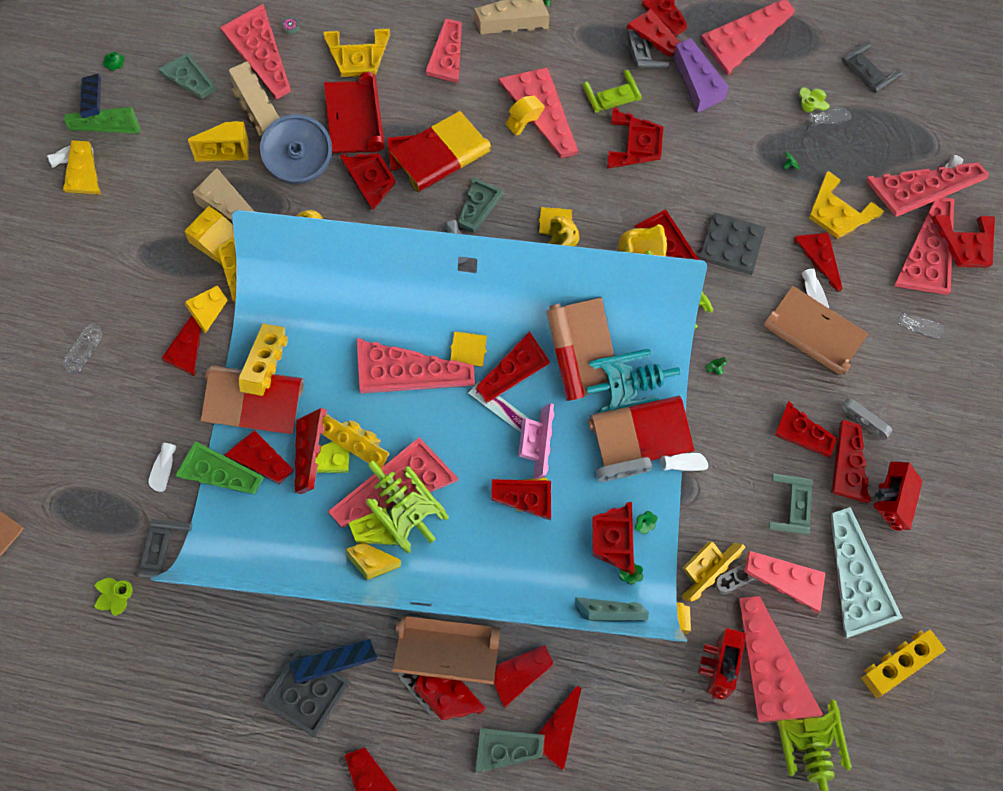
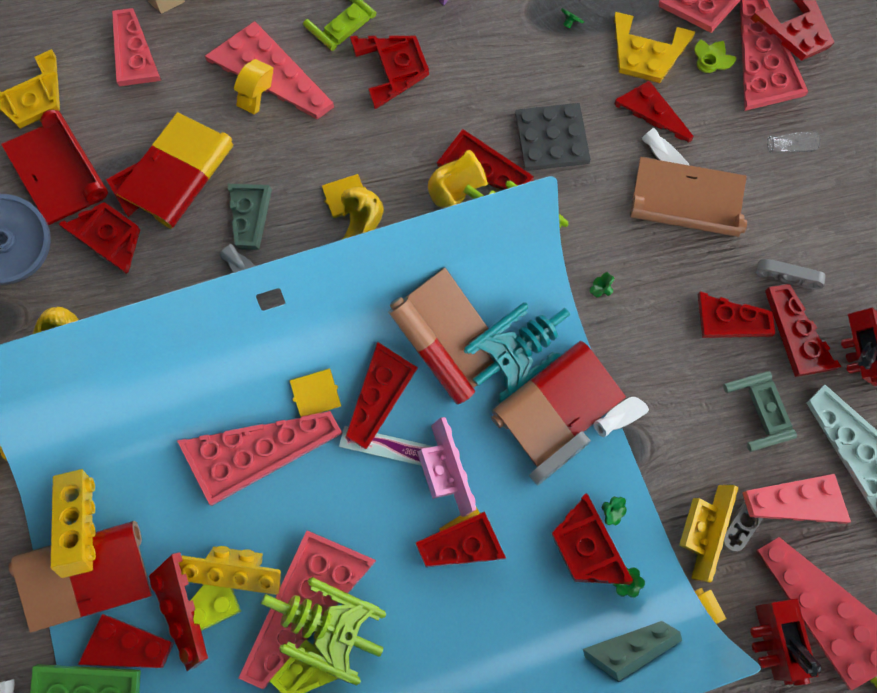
camera: 20 degrees left, 5 degrees up
none -> lime plate [695,40,737,73]

